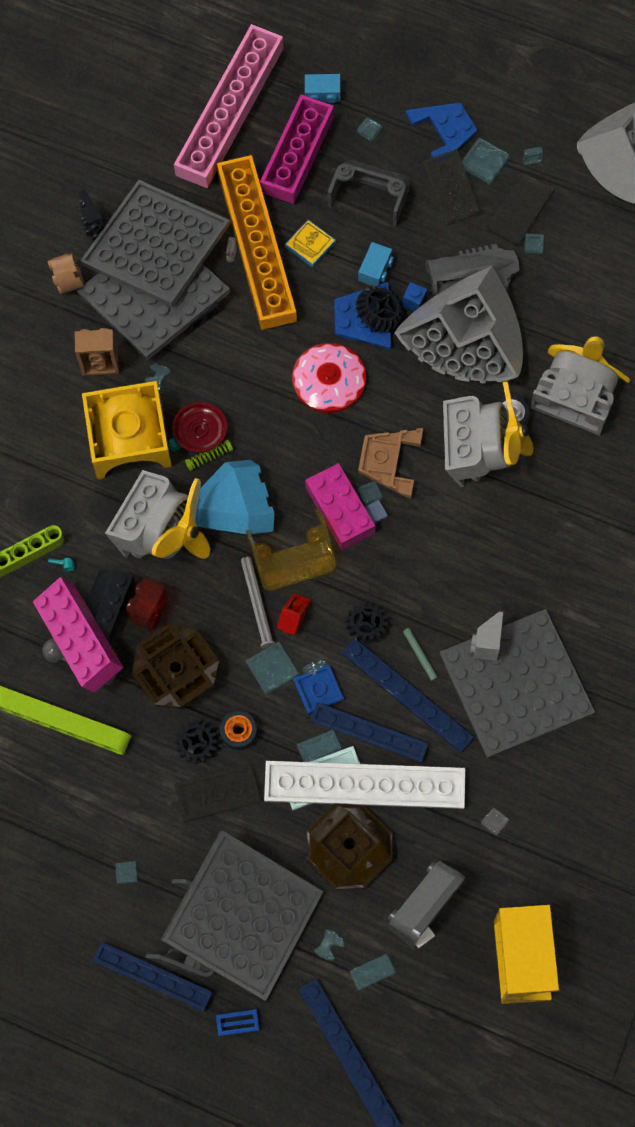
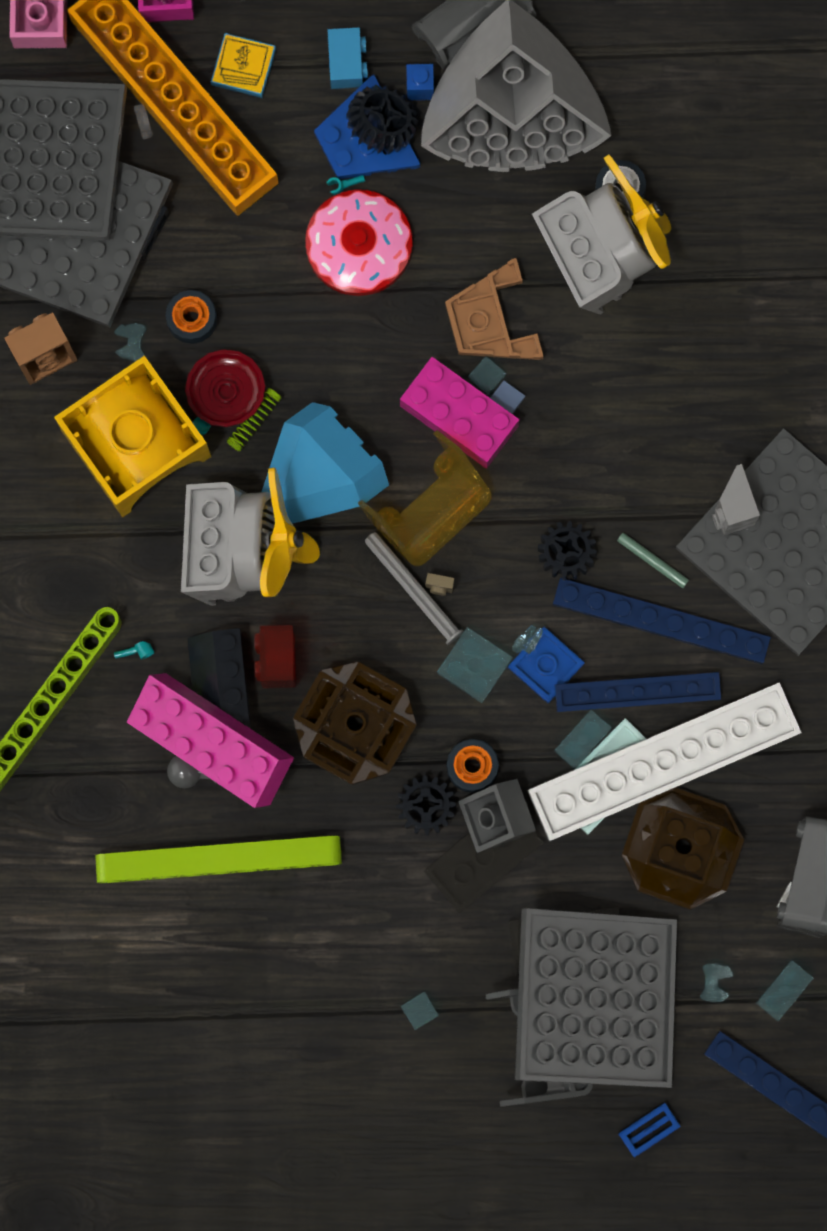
camera: 25 degrees left, 10 degrees up
dark blue plate [92,942,213,1012] -> none
red slope [277,593,311,635] -> none
light grey brick [530,337,631,435] -> none
none -> wheel [165,290,218,344]
none -> teal hand [327,175,365,195]
none -> dark tan plate [425,573,454,596]
none -> dark grey slope [458,779,536,853]

